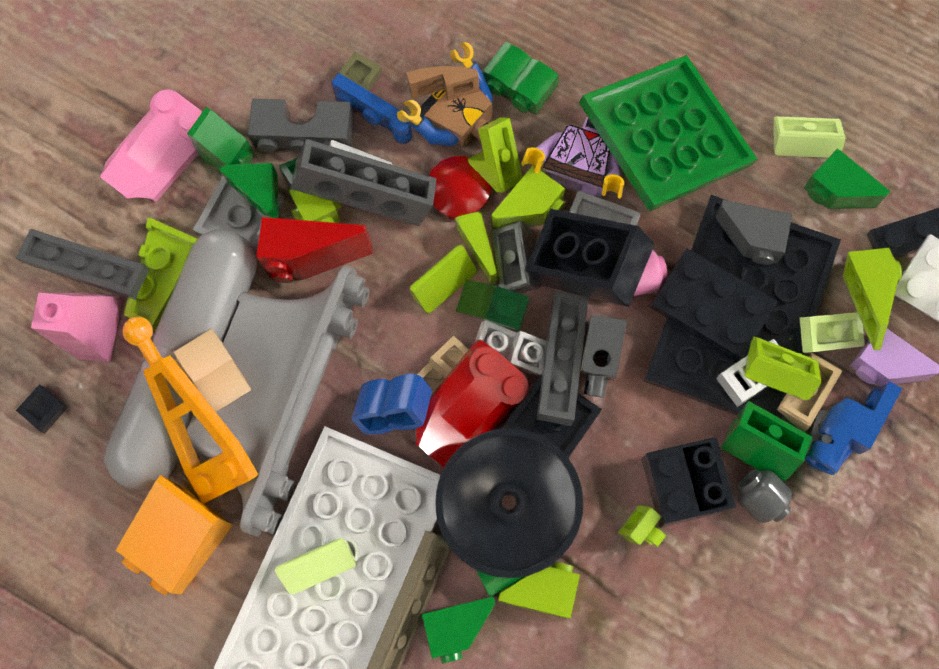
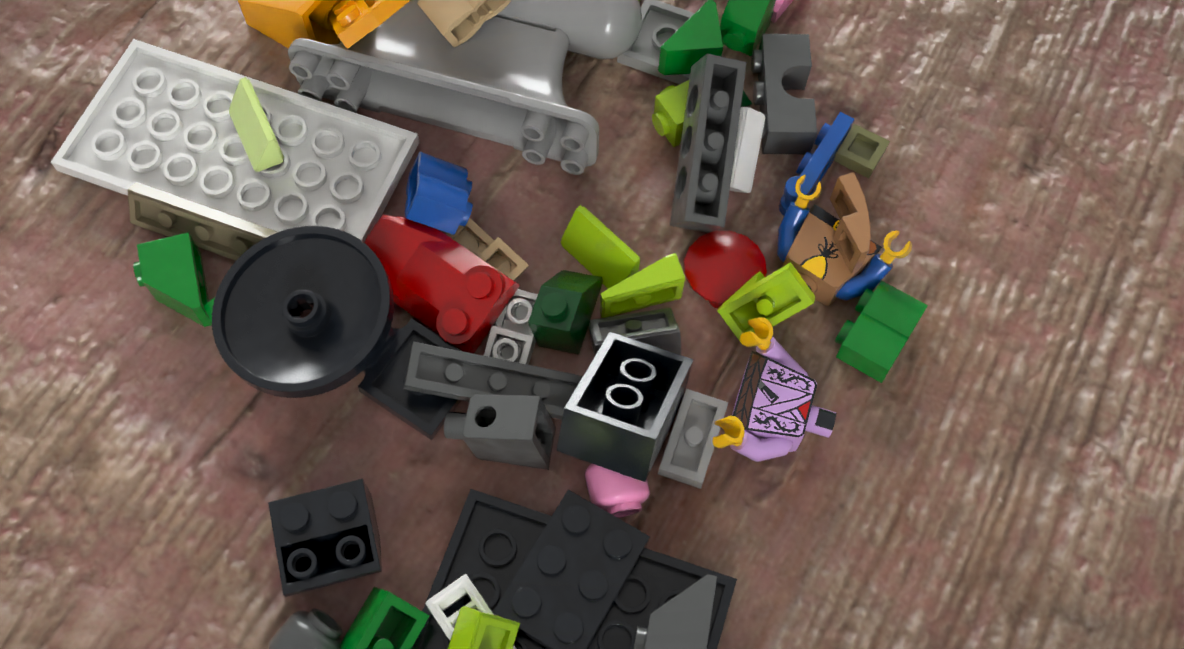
camera: 80 degrees right, 10 degrees down
red slope [256,217,373,283] -> none
lime slope [491,165,565,229] -> none
lime slope [498,562,580,619] -> none
green plate [579,55,758,212] -> none
lime tile [618,505,666,547] -> none

